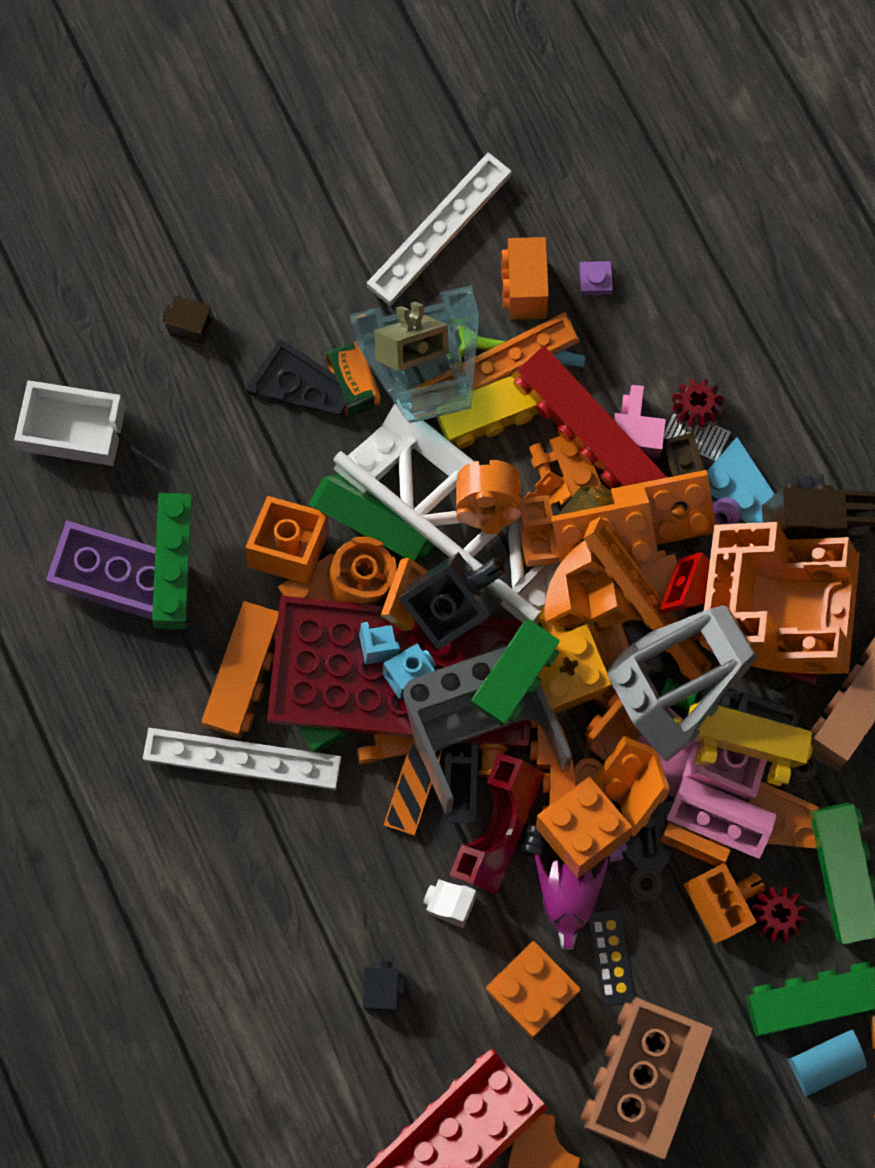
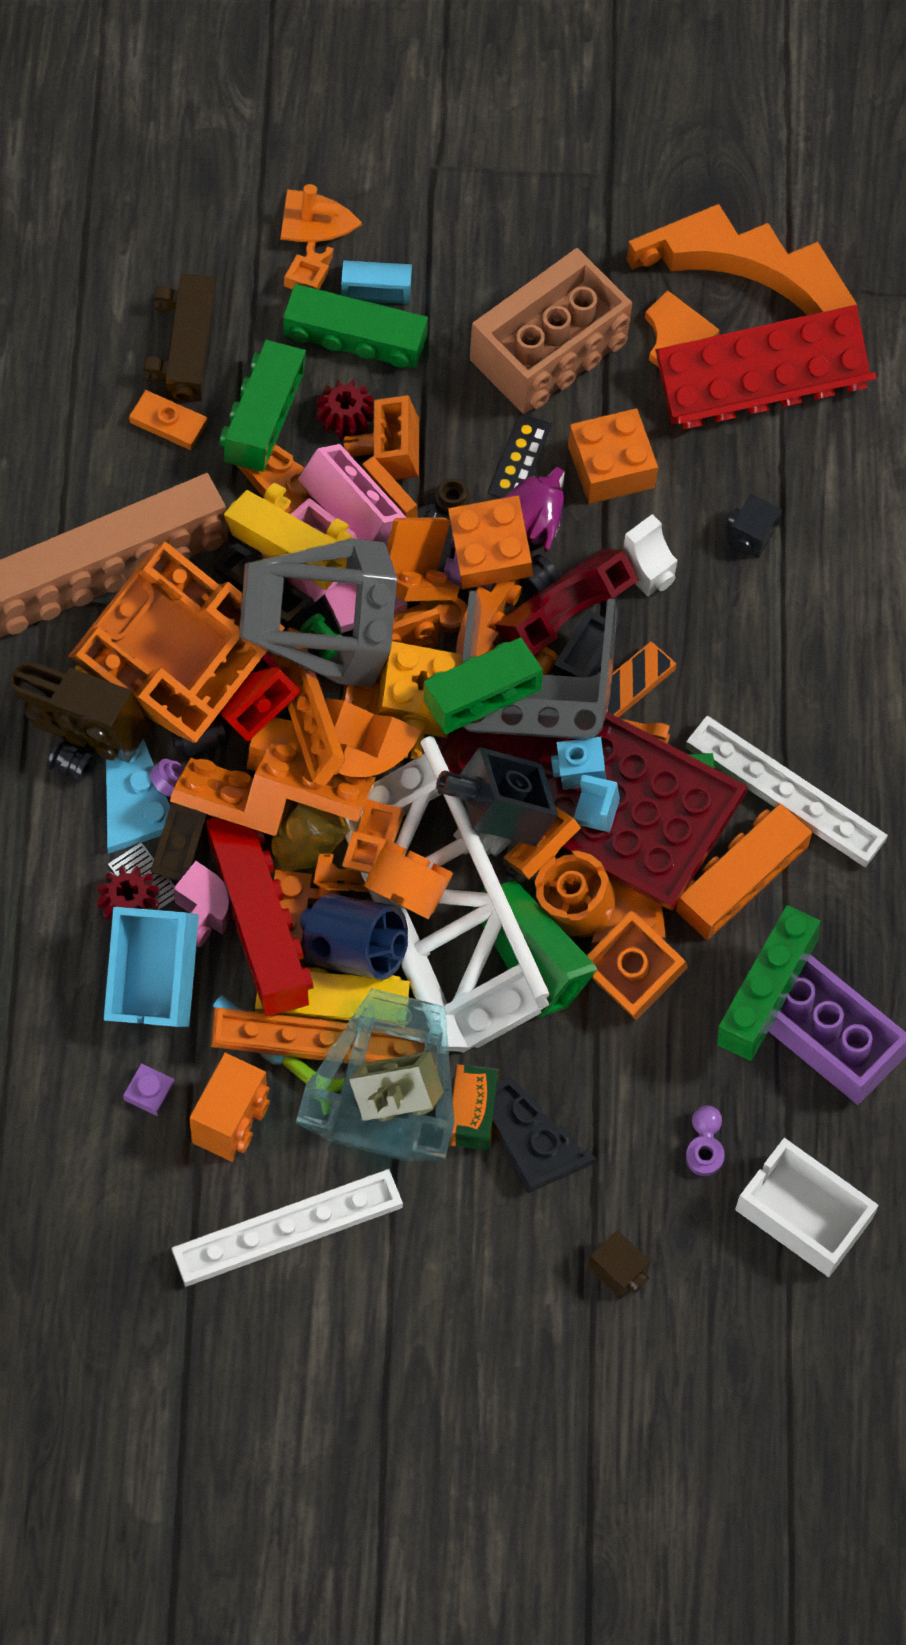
camera: 160 degrees left, 10 degrees down
none -> medium azure piece [104,907,199,1027]
none -> dark blue cylinder [300,894,408,980]
none -> medium lavender plate [686,1105,724,1176]

